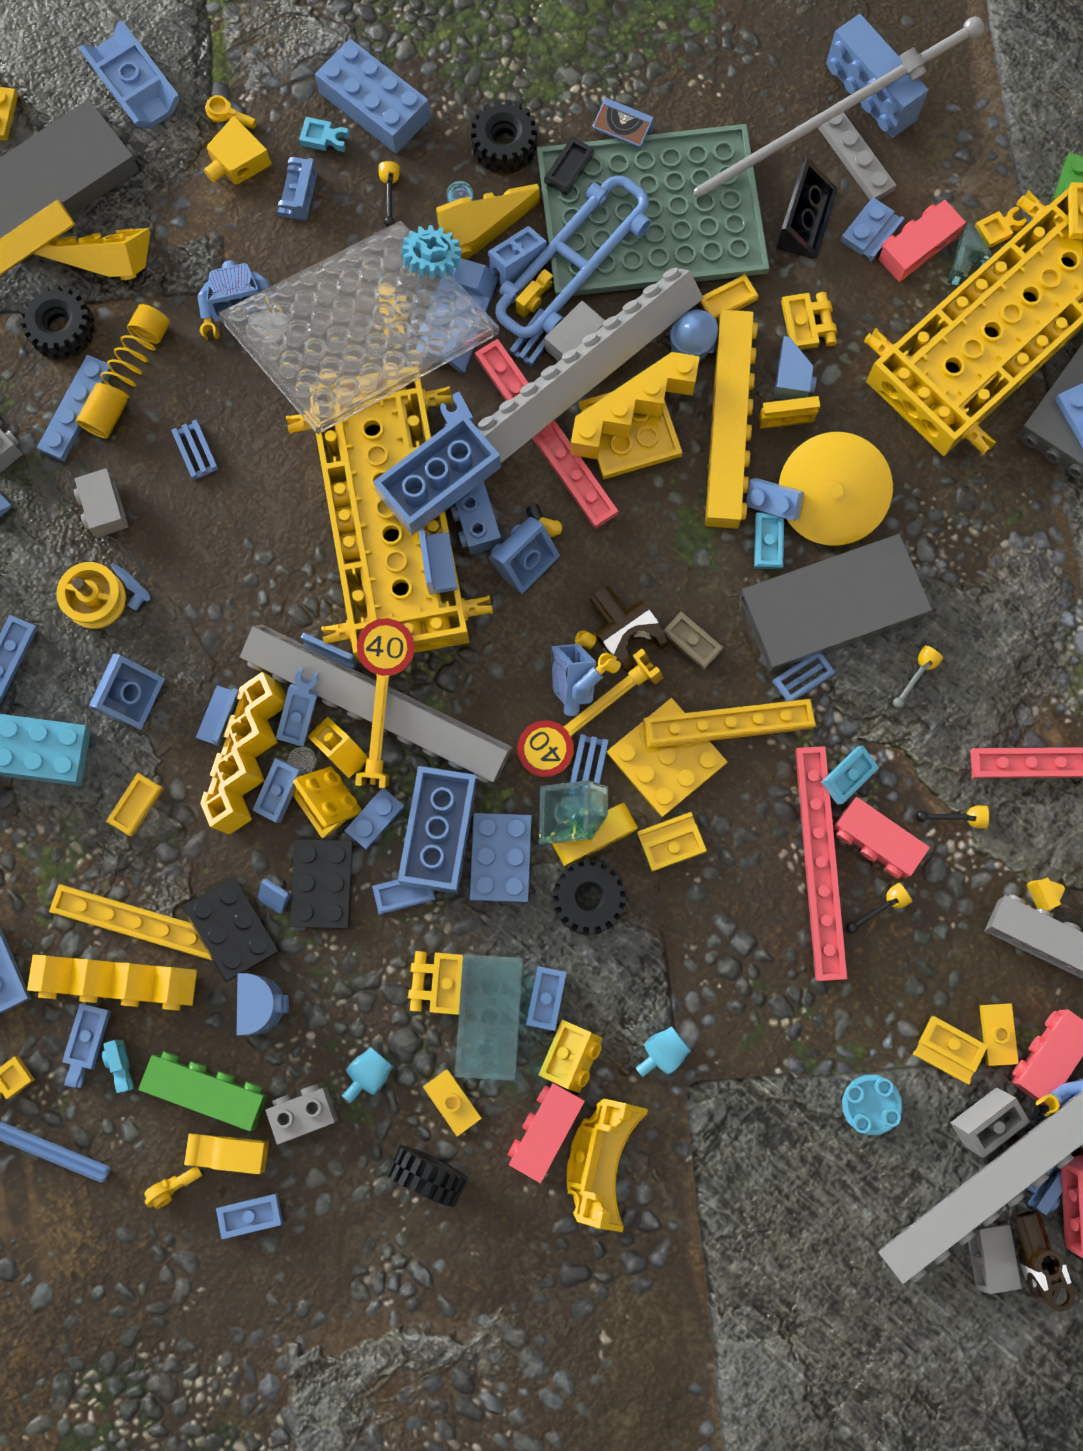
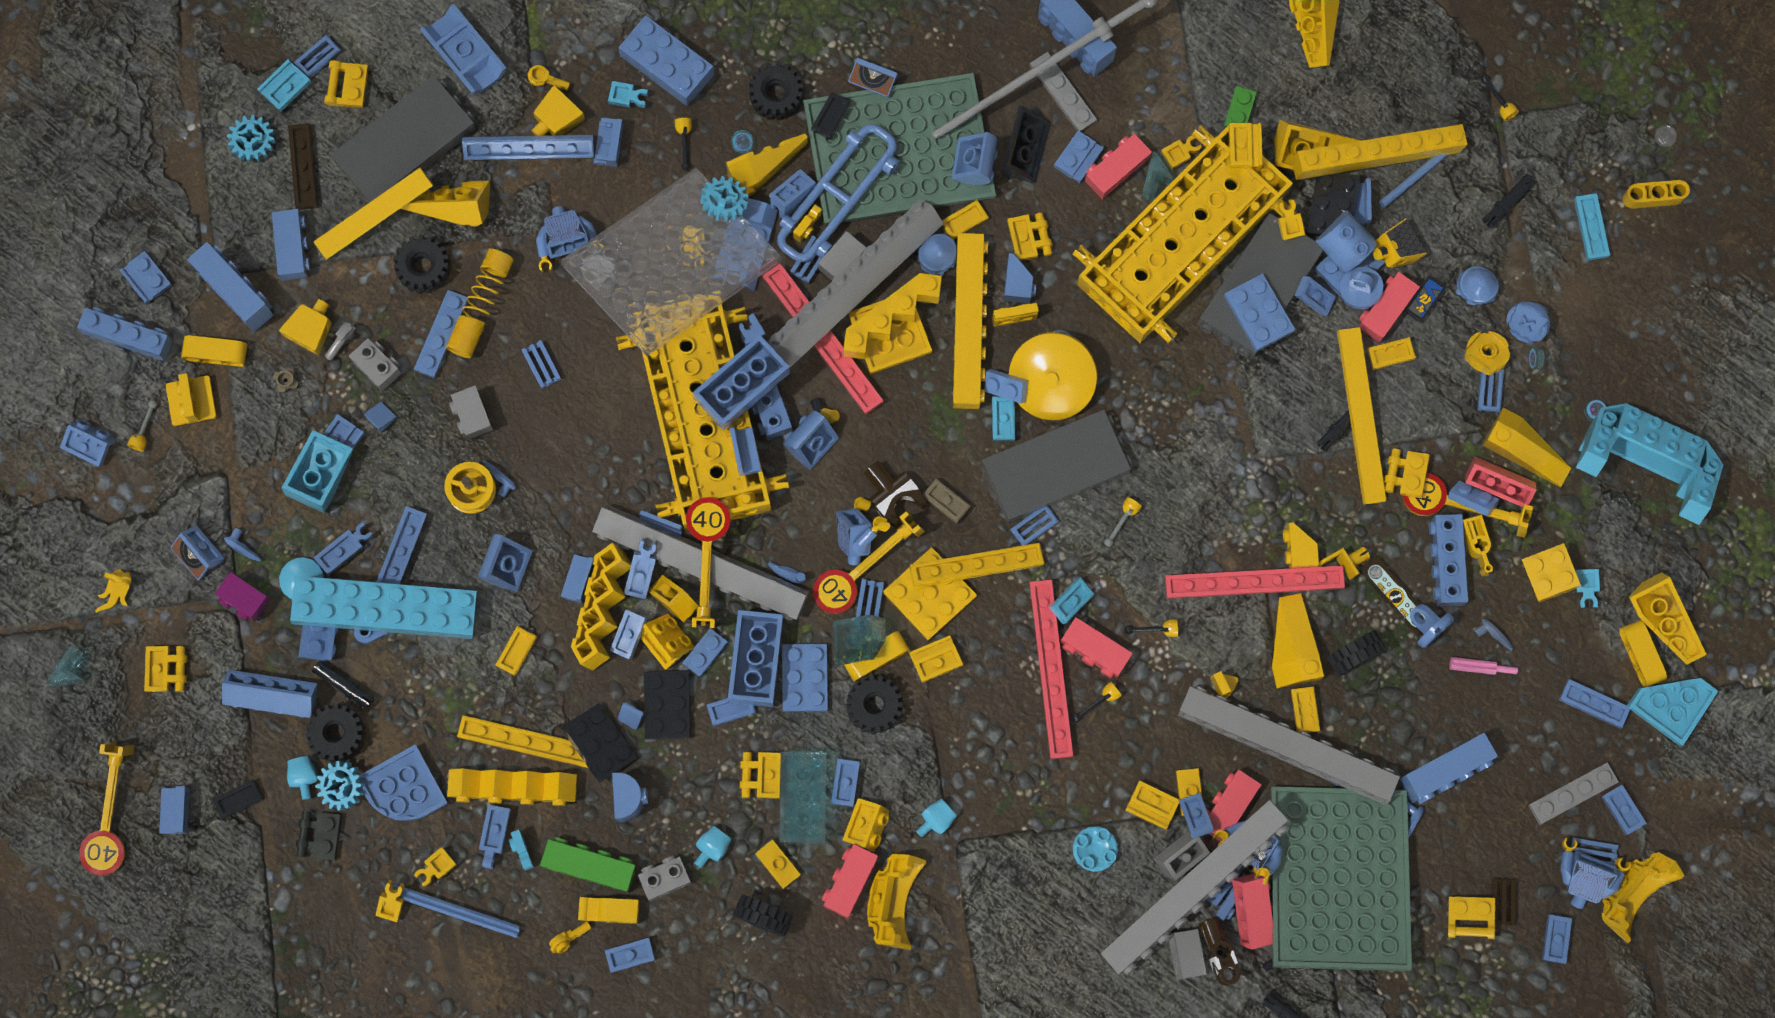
camera: 10 degrees left, 0 degrees up
none -> medium blue tile [462,135,594,160]
none -> medium blue bar [768,562,807,583]
none -> medium blue brick [951,132,998,185]
none -> medium blue plate [1179,793,1214,839]

